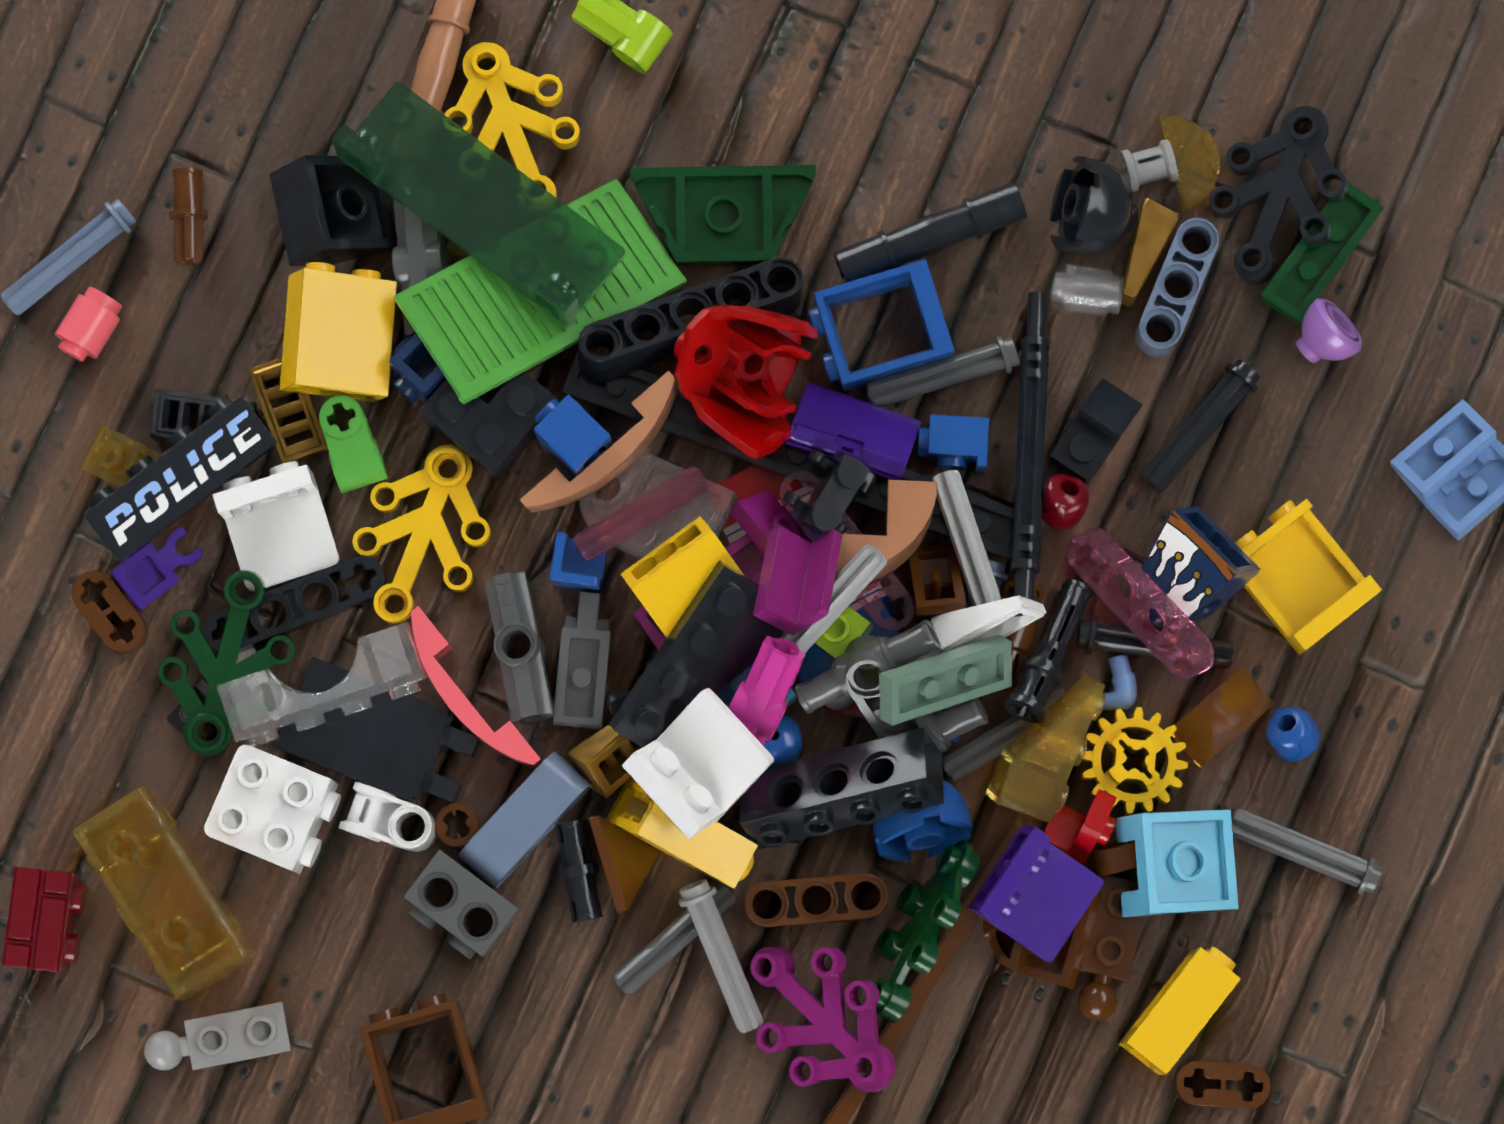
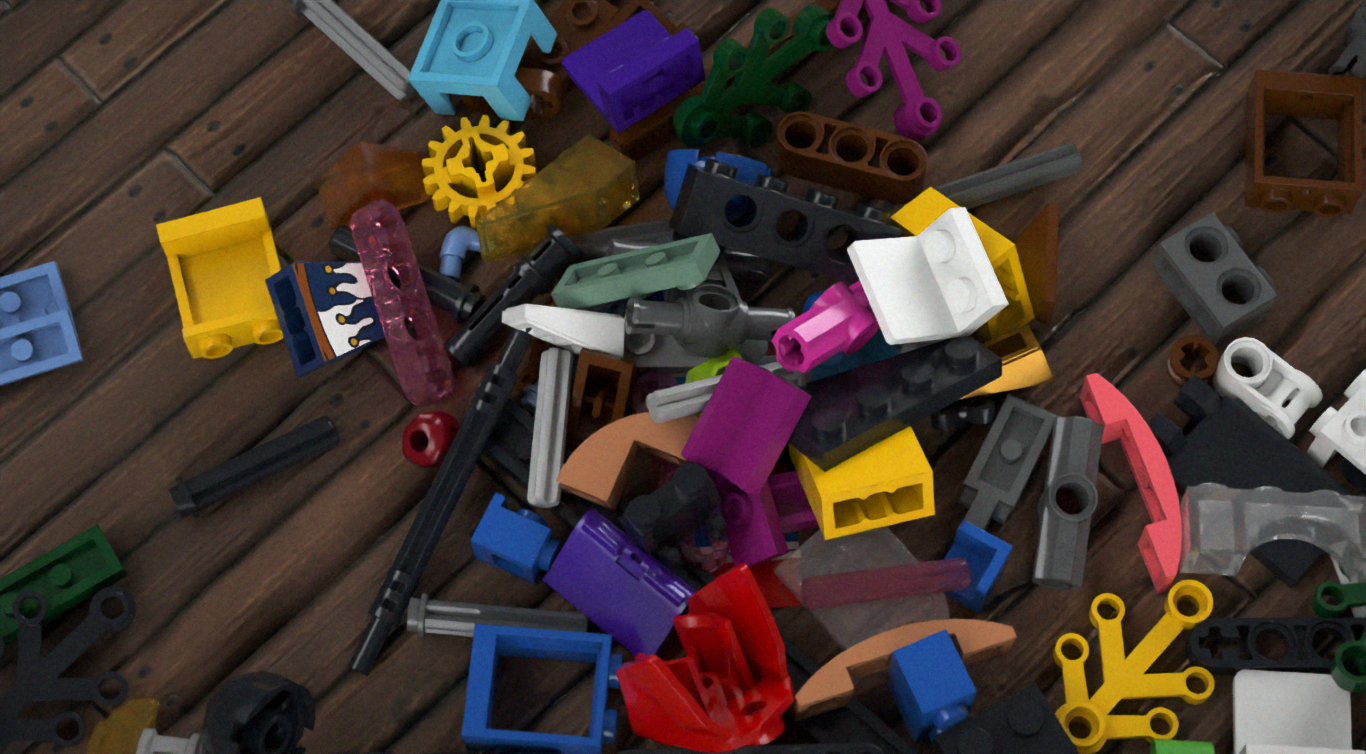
camera: 160 degrees left, 15 degrees down
sand blue beam [458,751,591,890] -> none
black pin [555,820,603,923] -> none
light grey axle [678,879,763,1033] -> none
red bracket [1044,789,1117,865] -> none
black slope [1048,378,1143,485] -> none
clear brick [1051,264,1124,318] -> none
pearl gold slope [1120,198,1179,307] -> none
sand blue beam [1135,217,1219,358] -> none
blue piece [1266,706,1320,762] -> none
medium lavender brick [1296,298,1362,364] -> none

